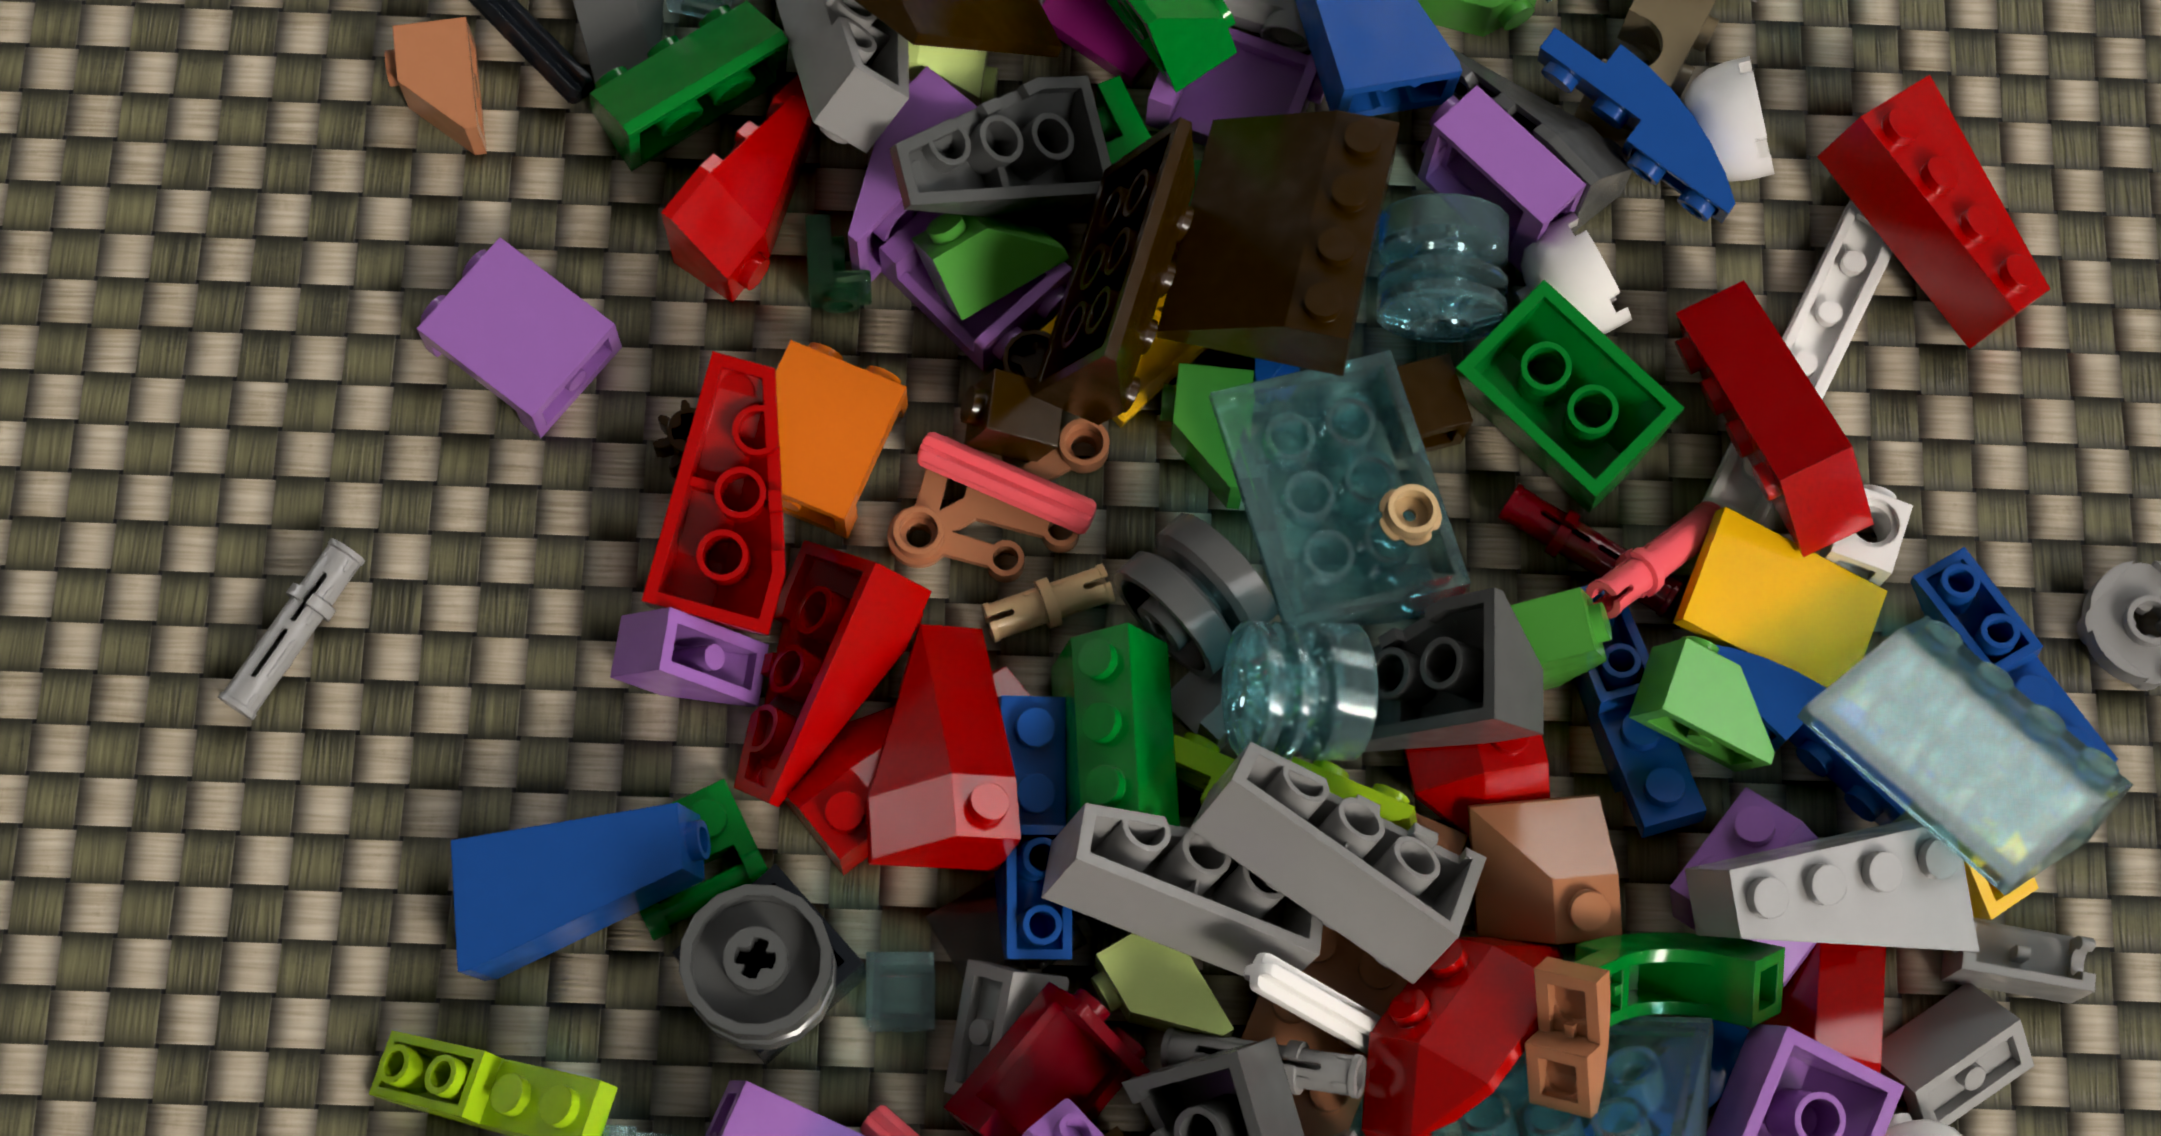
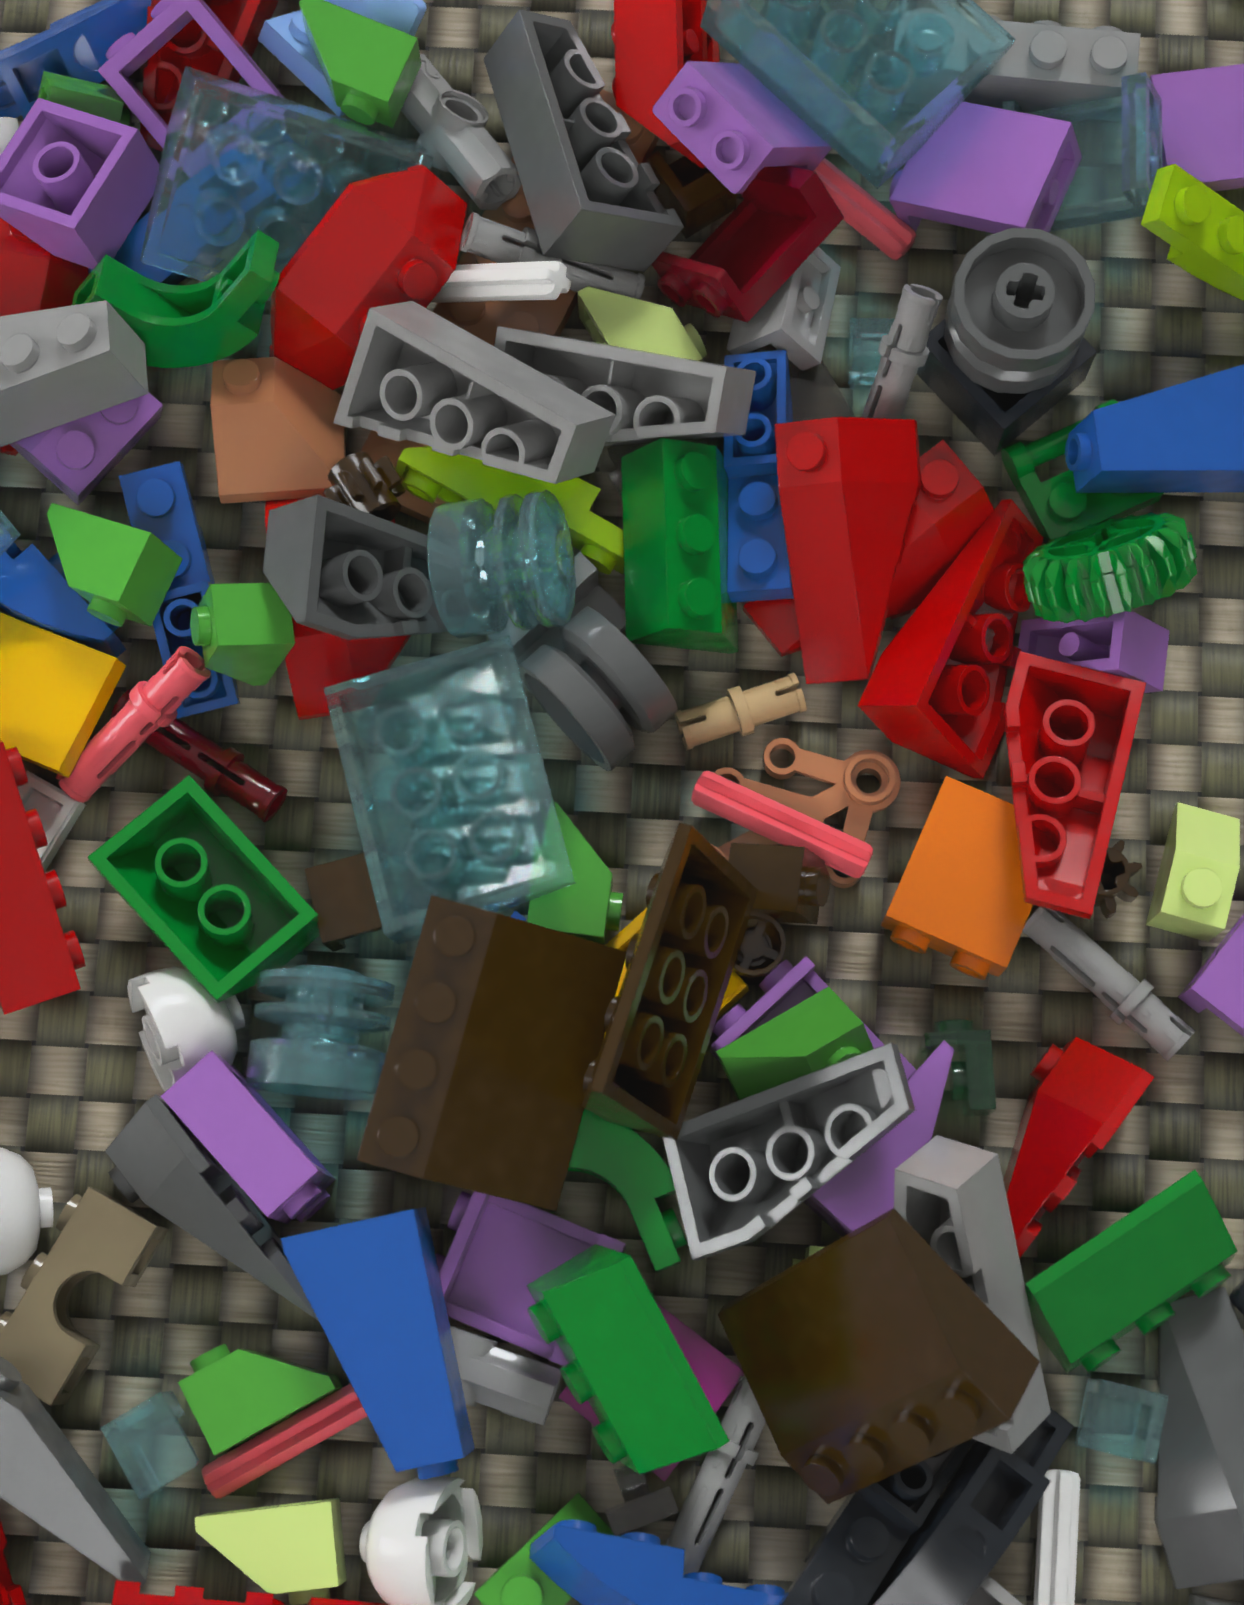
camera: 170 degrees left, 5 degrees up
tan plate [1378,484,1442,547] -> none
nougat slope [1525,956,1611,1119] -> none
blue slope [1537,28,1736,224] -> none
none -> dark brown gear [323,452,406,521]
none -> light grey pin [861,284,943,419]
none -> light grey pin [1022,907,1196,1062]
none -> green gear [1023,512,1198,623]
none -> yellowish green slope [1146,802,1240,942]

